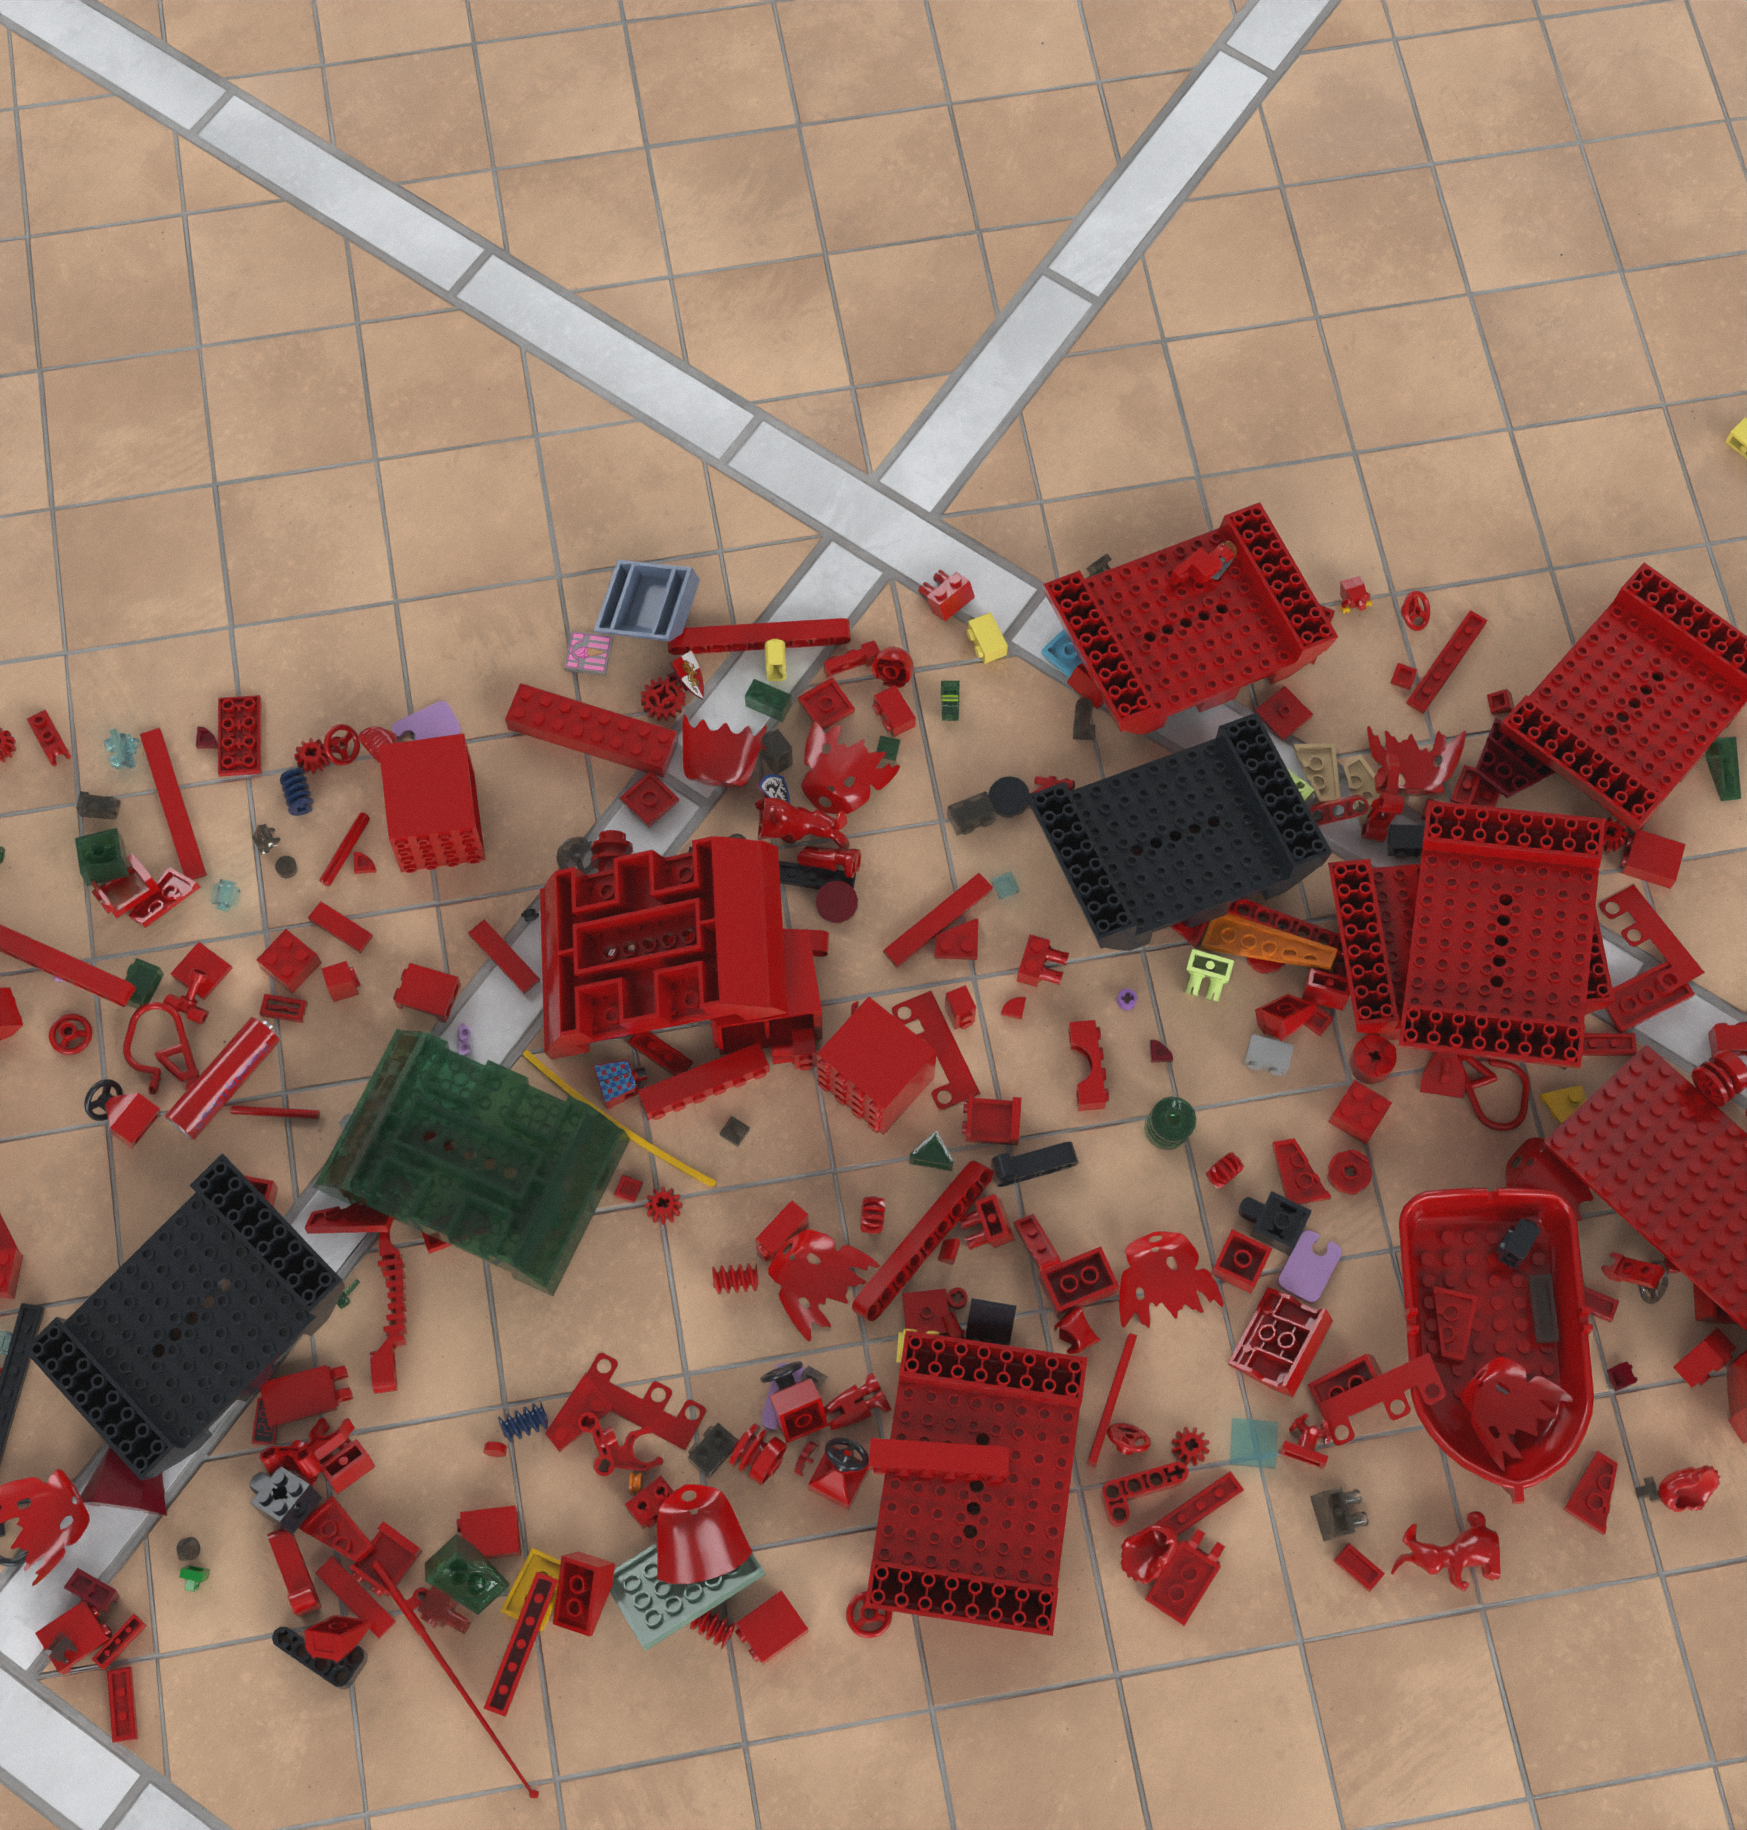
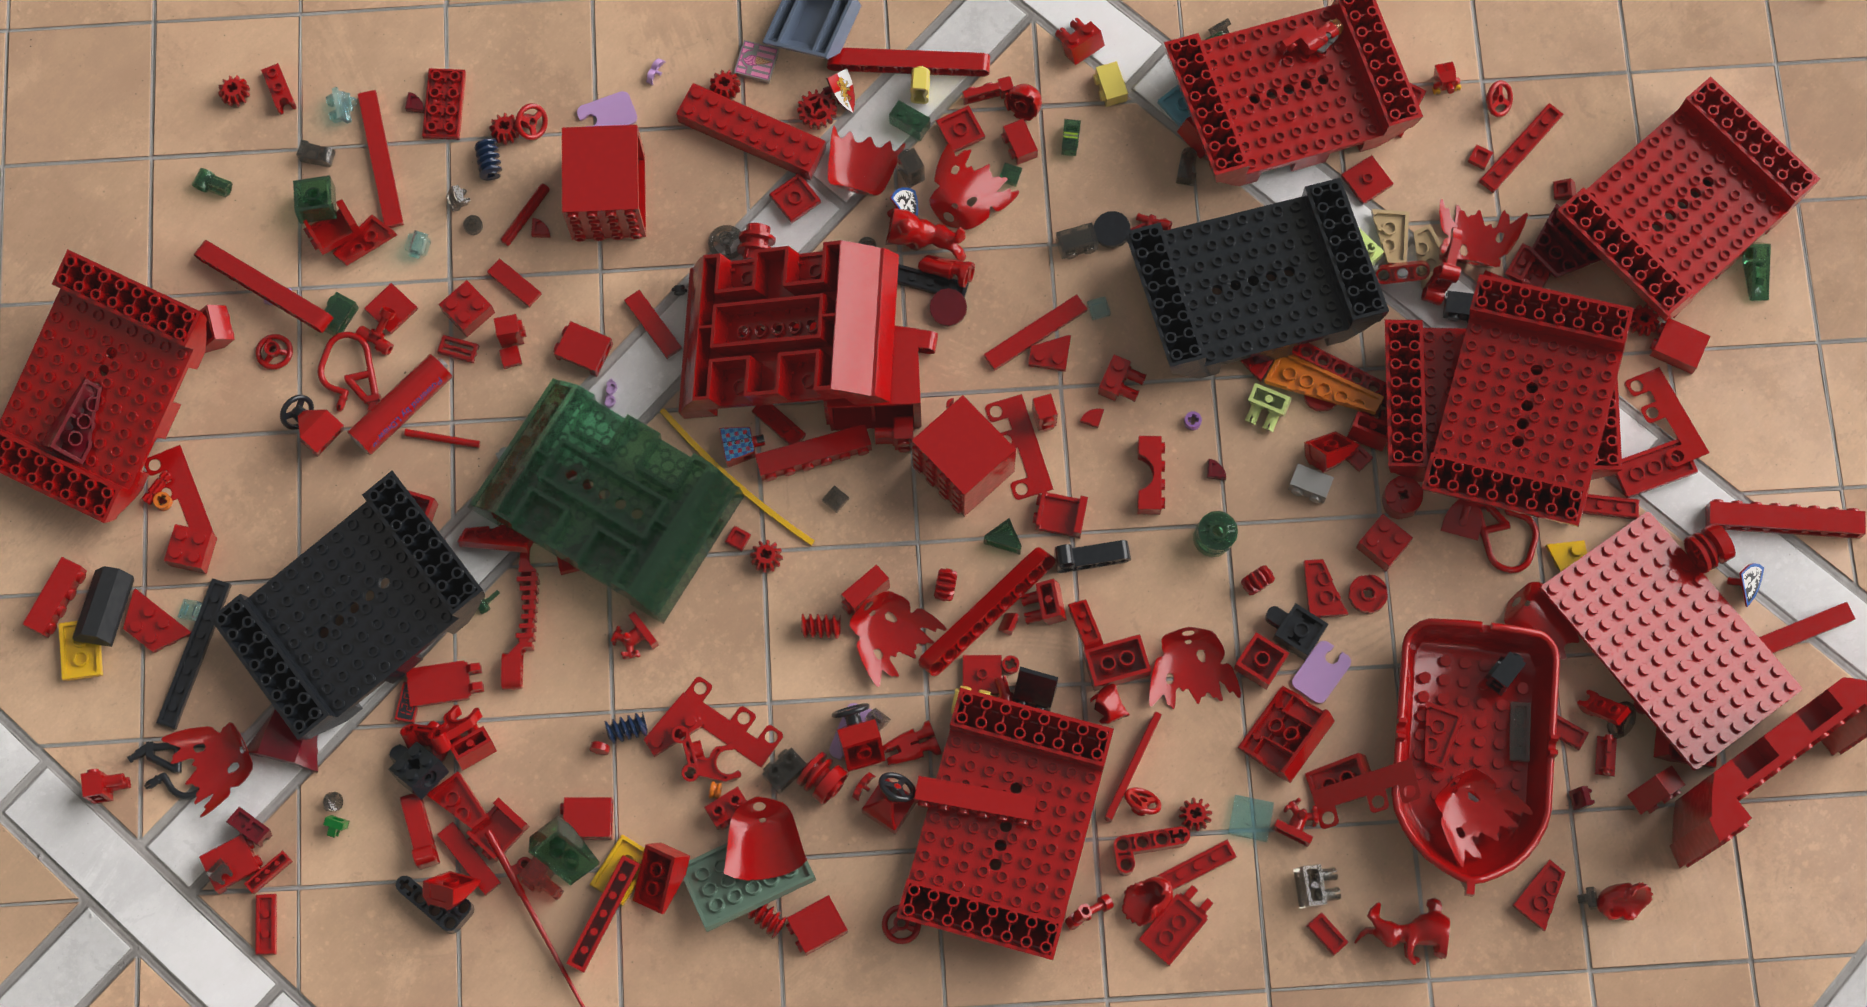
camera: 10 degrees right, 5 degrees up
red hair [357,726,398,763] -> none
none -> red tile [499,345,523,369]
none -> red piece [610,611,659,659]
none -> lavender piece [646,58,666,85]
none -> red gear [709,70,741,99]
none -> red bar [1065,894,1114,930]
none -> red hinge [1595,734,1617,777]

